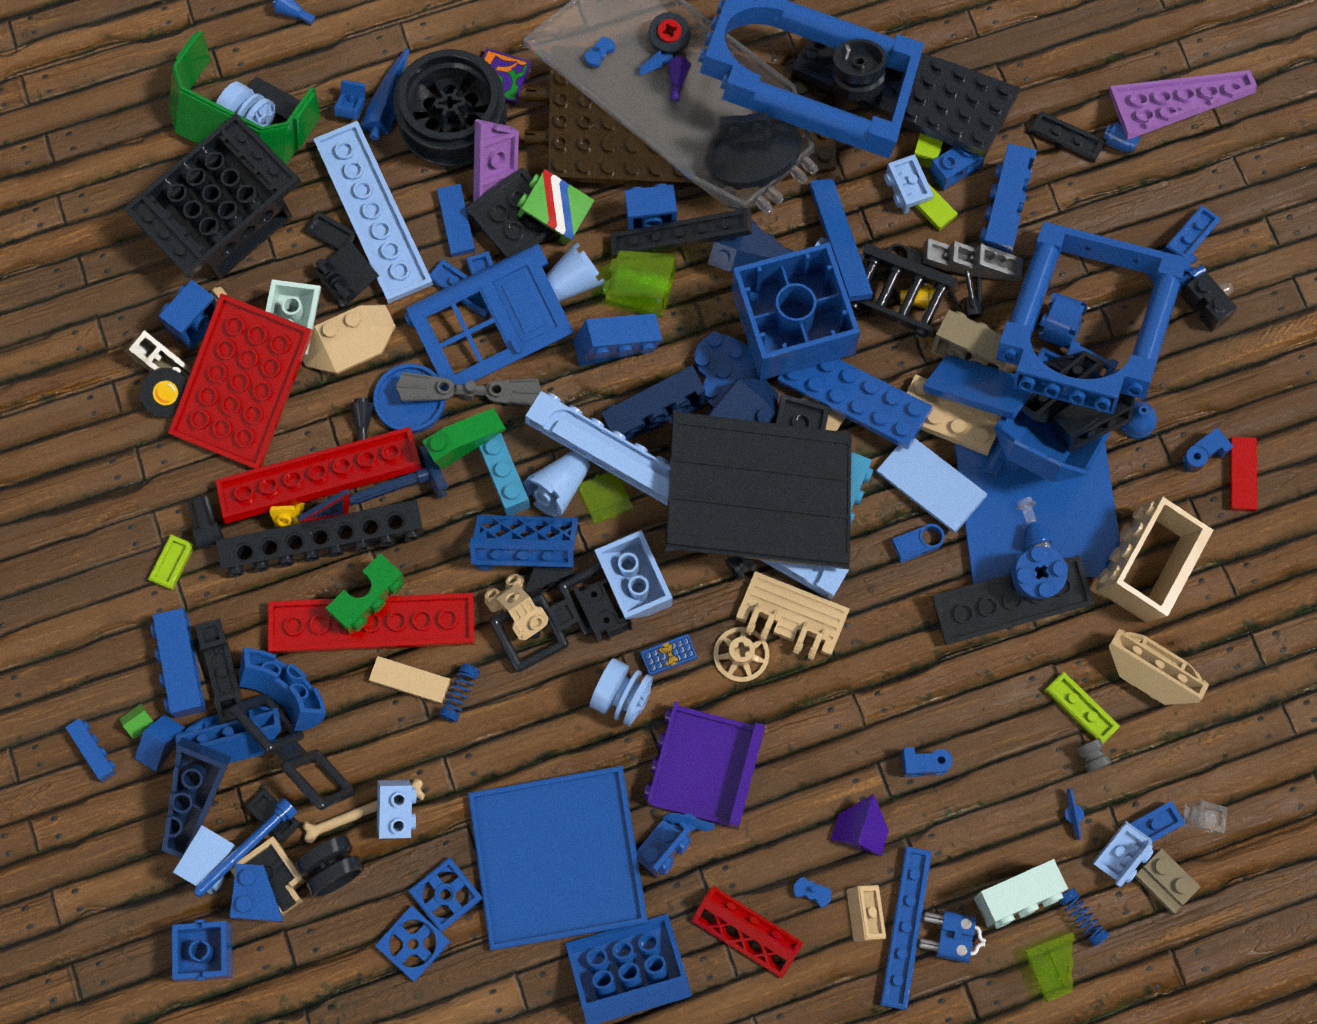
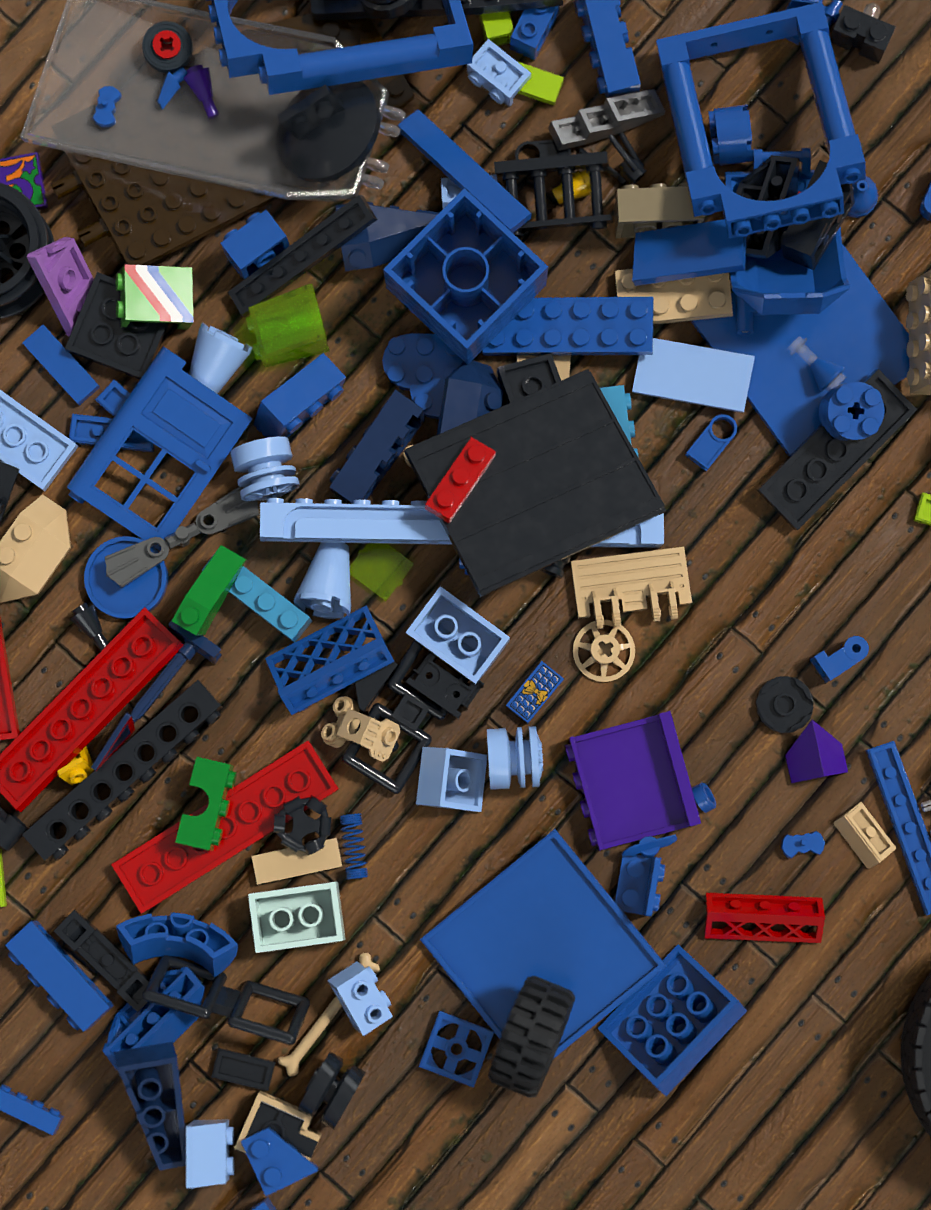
camera: 25 degrees left, 10 degrees up
bright green slope [119,704,154,740] -> none
blue slope [135,715,186,772] -> none
blue piece [194,798,297,897] -> none
blue piece [375,905,451,982] -> none
none -> light blue wheel [230,436,300,501]
none -> light aqua brick [248,882,346,953]
none -> black piece [274,795,332,855]
none -> light blue slope [416,747,488,812]
none -> red plate [425,437,496,524]
none -> black tyre [488,976,575,1098]
none -> blue tile [692,782,716,813]
none -> black tile [756,676,814,733]

